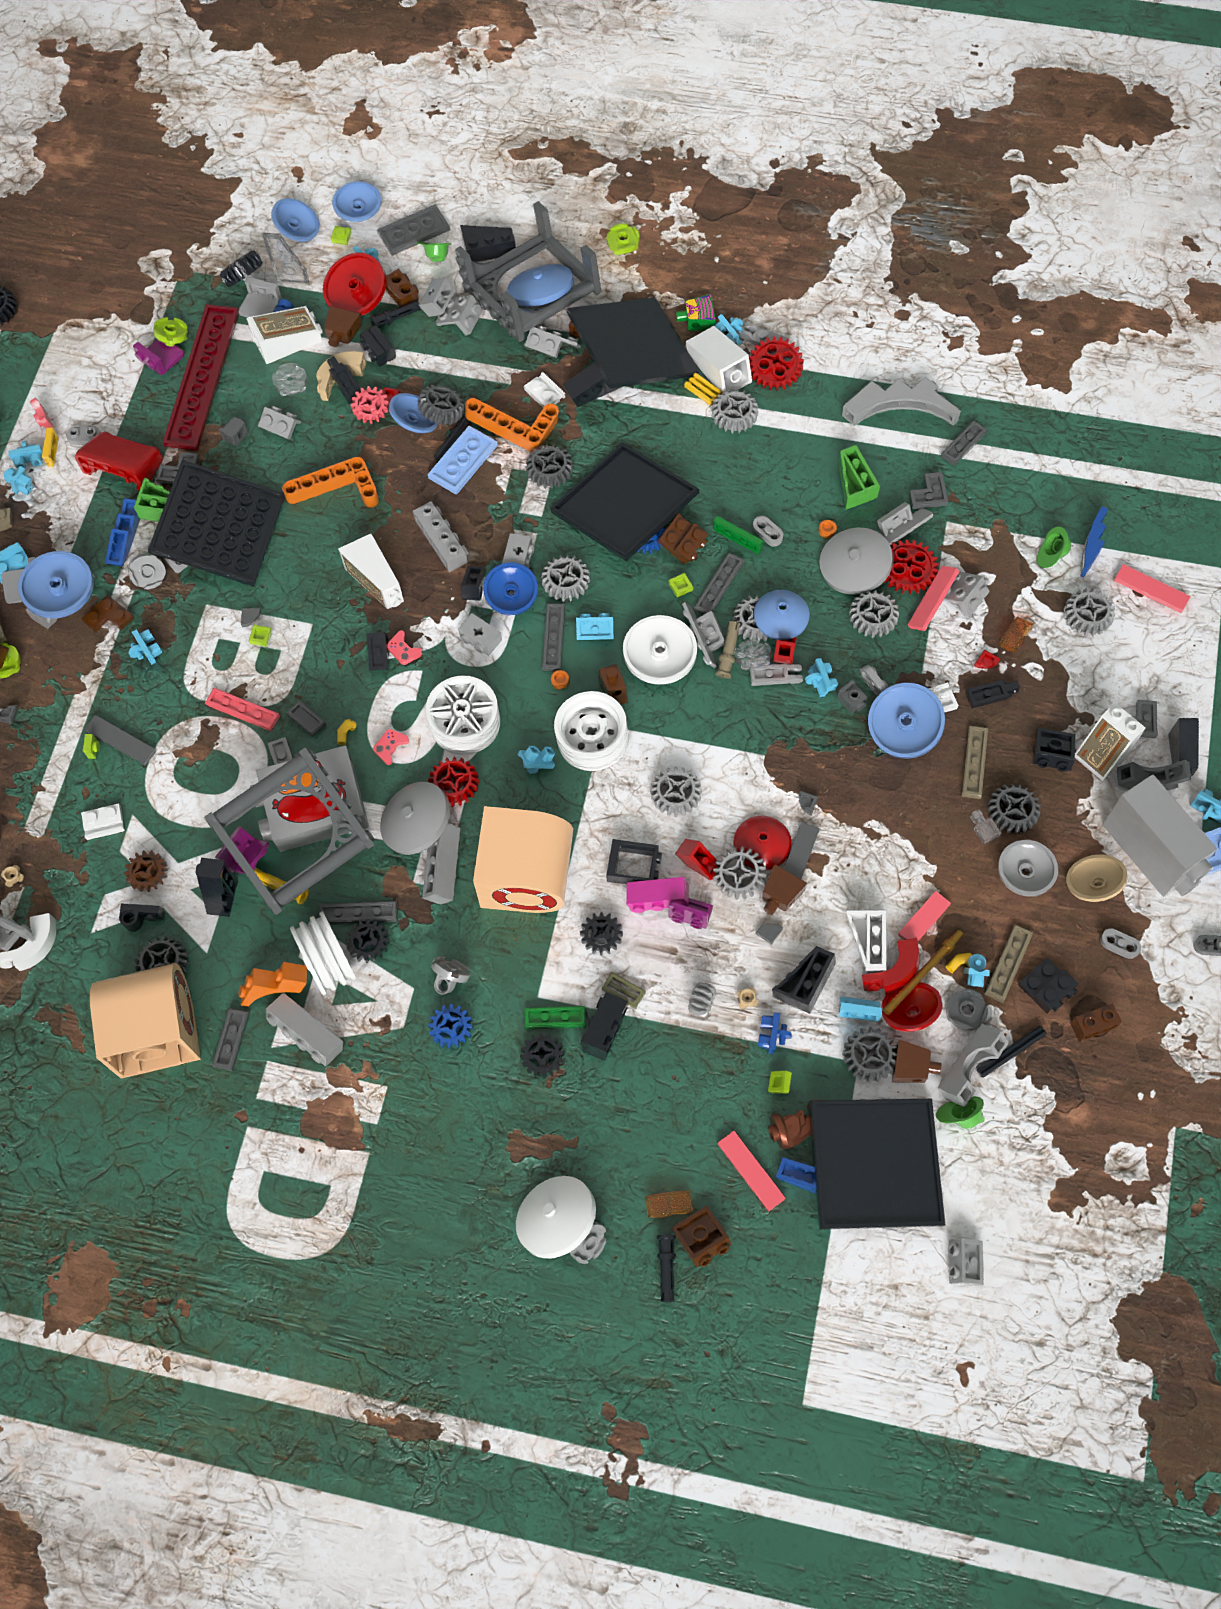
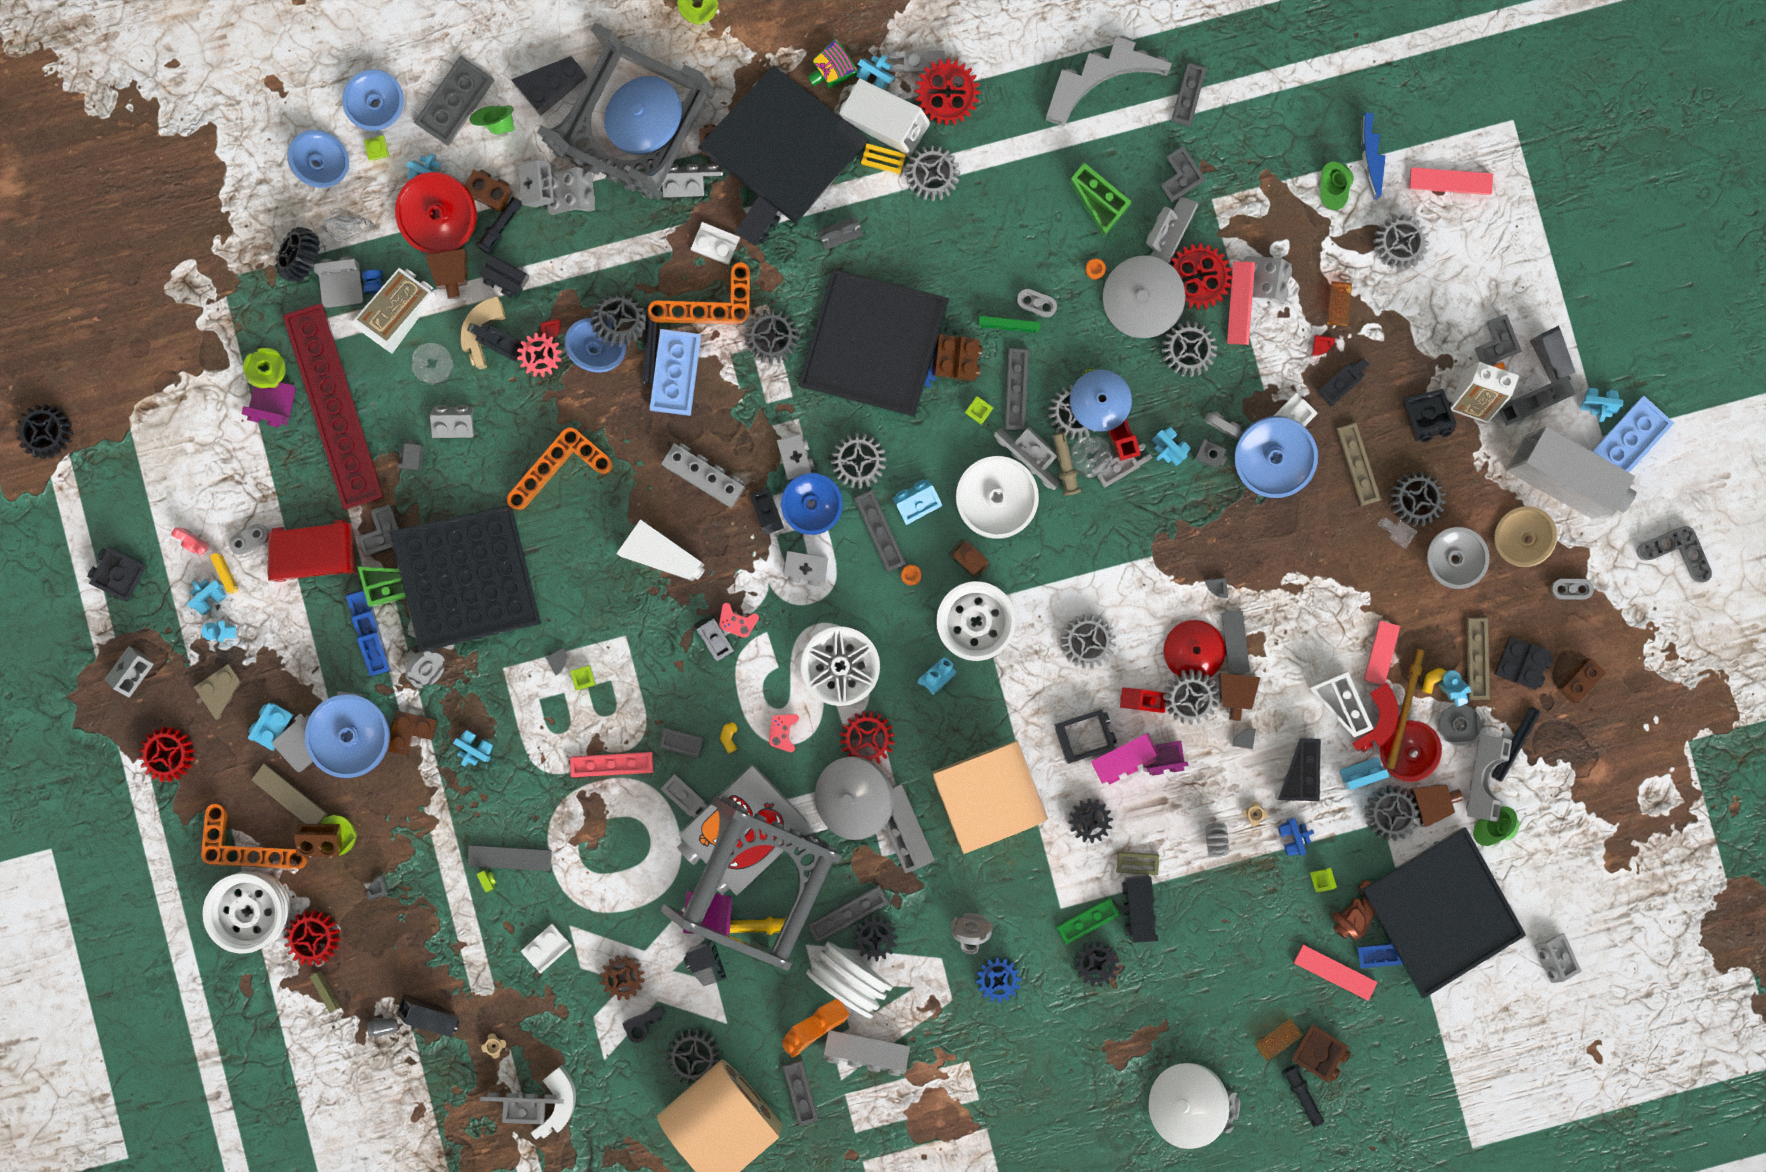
camera: 30 degrees left, 20 degrees up
none -> dark grey hinge [818,217,863,250]

